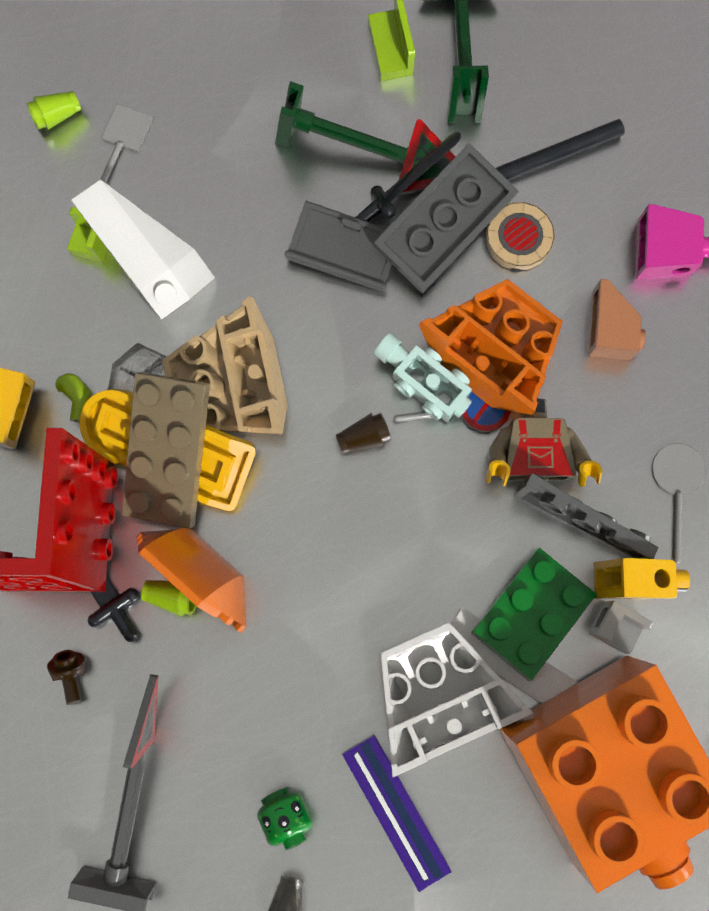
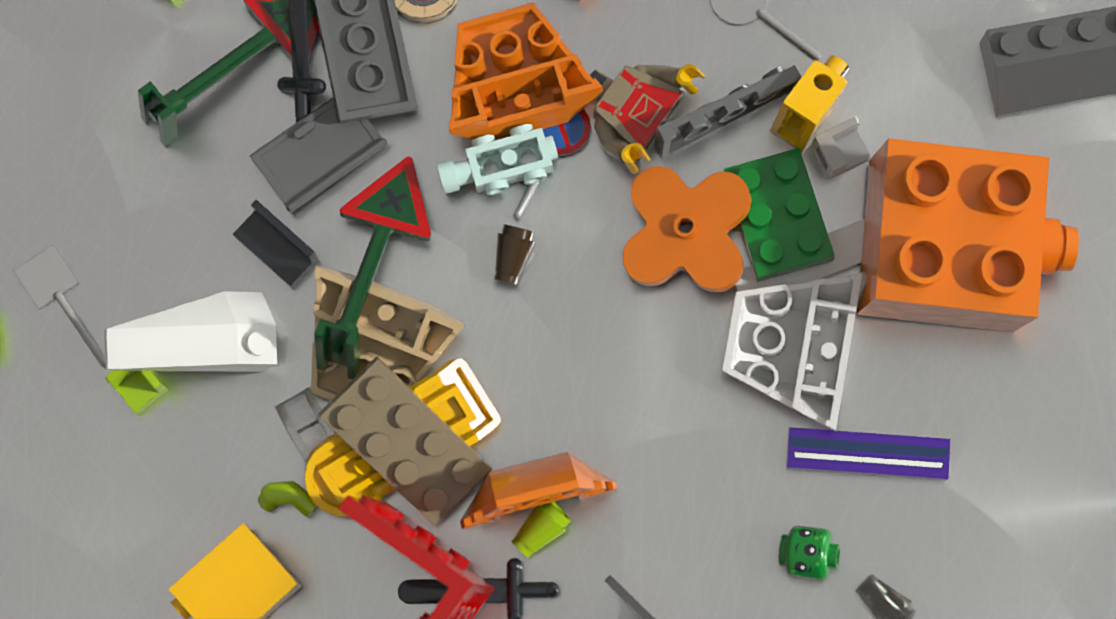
camera: 55 degrees left, 0 degrees up
none -> black panel [233,200,319,289]
none -> dark green piece [314,156,431,380]
none -> orange plant [622,166,751,292]

